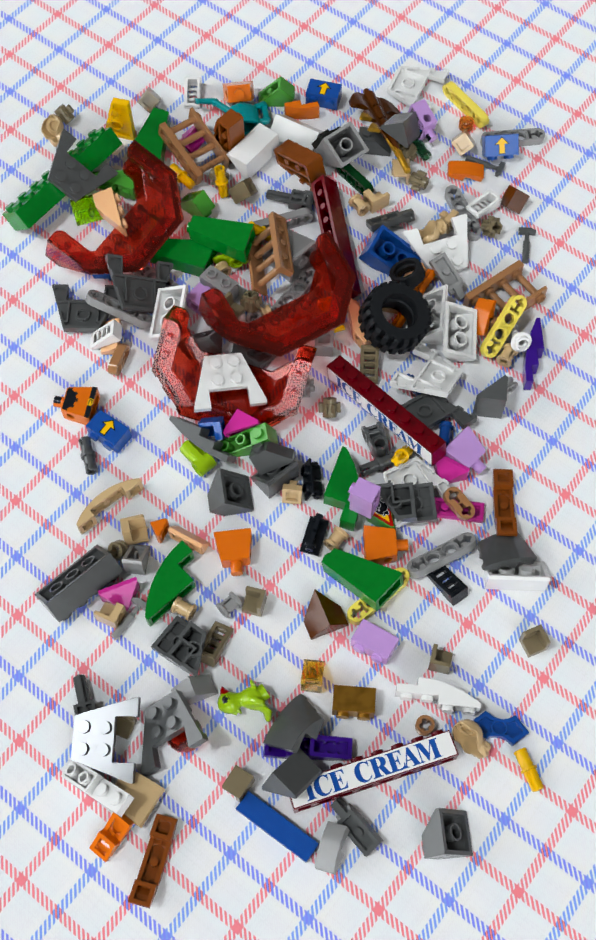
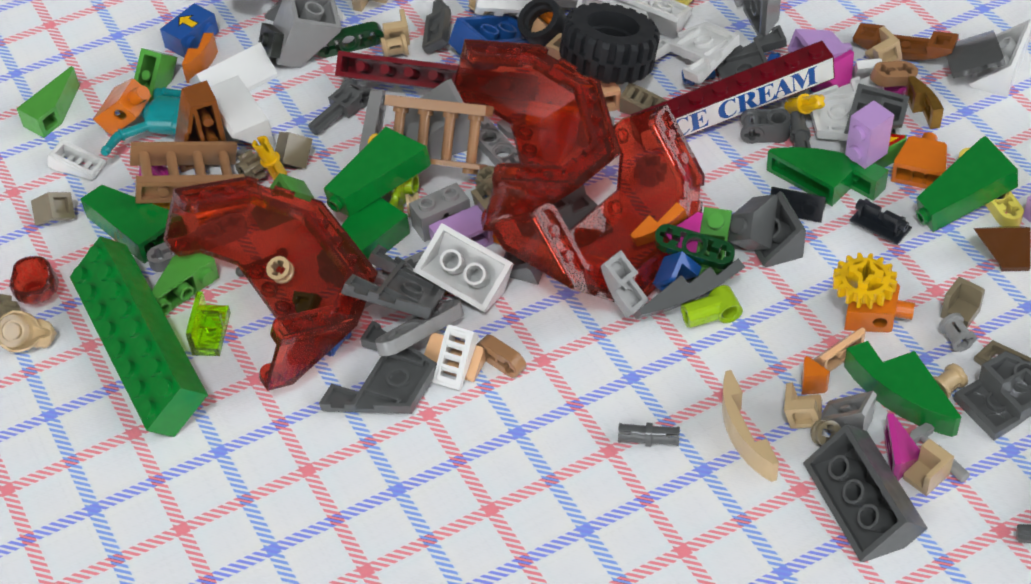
camera: 65 degrees left, 15 degrees down
dark grey wing [47,129,118,202] -> none
orange torso [53,387,100,425] -> none
blue brick [86,410,132,453] -> none
light nougat slope [92,187,128,237] -> none
yellow wing [105,97,136,141] -> none
white wing [194,353,267,413] -> none
dark grey slope [207,468,254,516] -> none
dark orange wedge [274,139,326,191] -> none
tan tile [282,480,303,505] -> none
dark tan gear [319,397,341,418] -> none
tan bush [323,526,349,551] -> none
light grey beam [407,532,477,579] -> none
black slope [427,566,468,606] -> none
none -> clear red hair [9,256,59,304]
none -> bright green slope [16,66,80,138]
none -> tan bush [266,256,295,284]
none -> dark brown tile [292,291,322,323]
none -> light grey slope [601,250,649,318]
none -> orange slope [630,202,688,246]
none -> dark green beam [655,224,735,270]
none -> yellow gear [833,253,897,309]
none -> white tile [852,58,882,79]
none -> tan panel [865,26,903,62]
none -> pearl gold slope [906,76,944,129]

